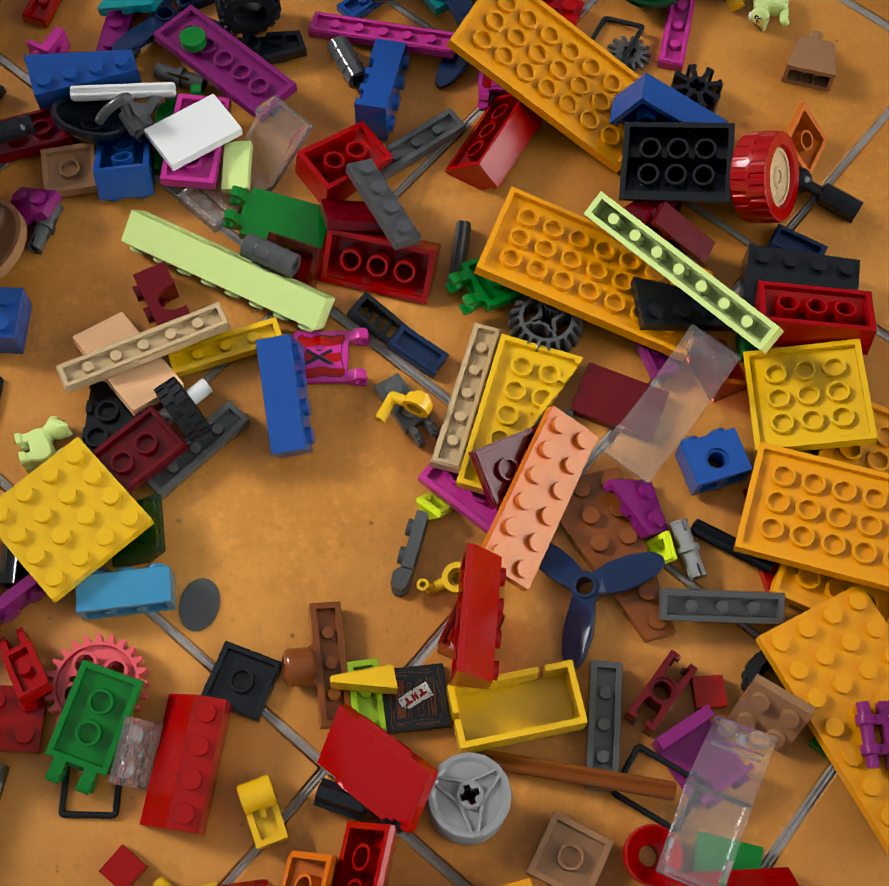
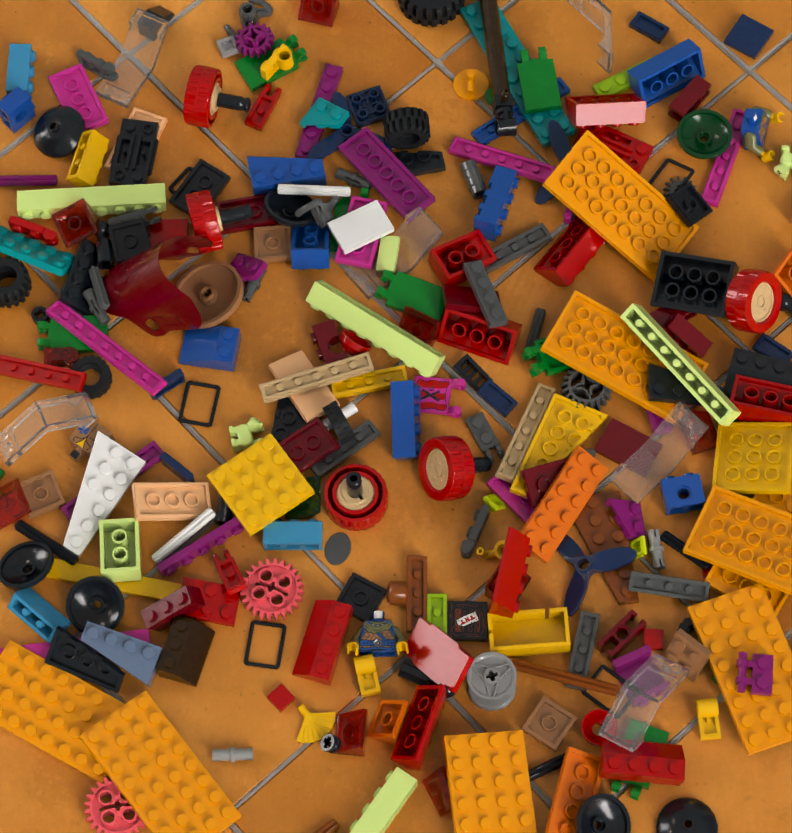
camera: 15 degrees right, 0 degrees up
dark pink bracket [26,26,71,55] -> none
green tile [45,660,145,795] -> none
clear bracket [108,716,163,790] -> none
green tile [179,26,207,53] -> none
dark grey axle [240,233,301,278] -> none
yellow slope [330,664,398,694] -> none
yellow plate [374,390,433,424] -> none
blue wedge [609,73,728,126] -> none
black gear [671,64,723,113] -> none
none -> red wheel [323,464,388,531]
none -> red piece [339,329,371,356]
none -> torso [347,610,409,657]
none -> red wheel [418,436,492,501]
none -> black tile [665,182,713,228]
none -> yellow plate [695,698,721,741]

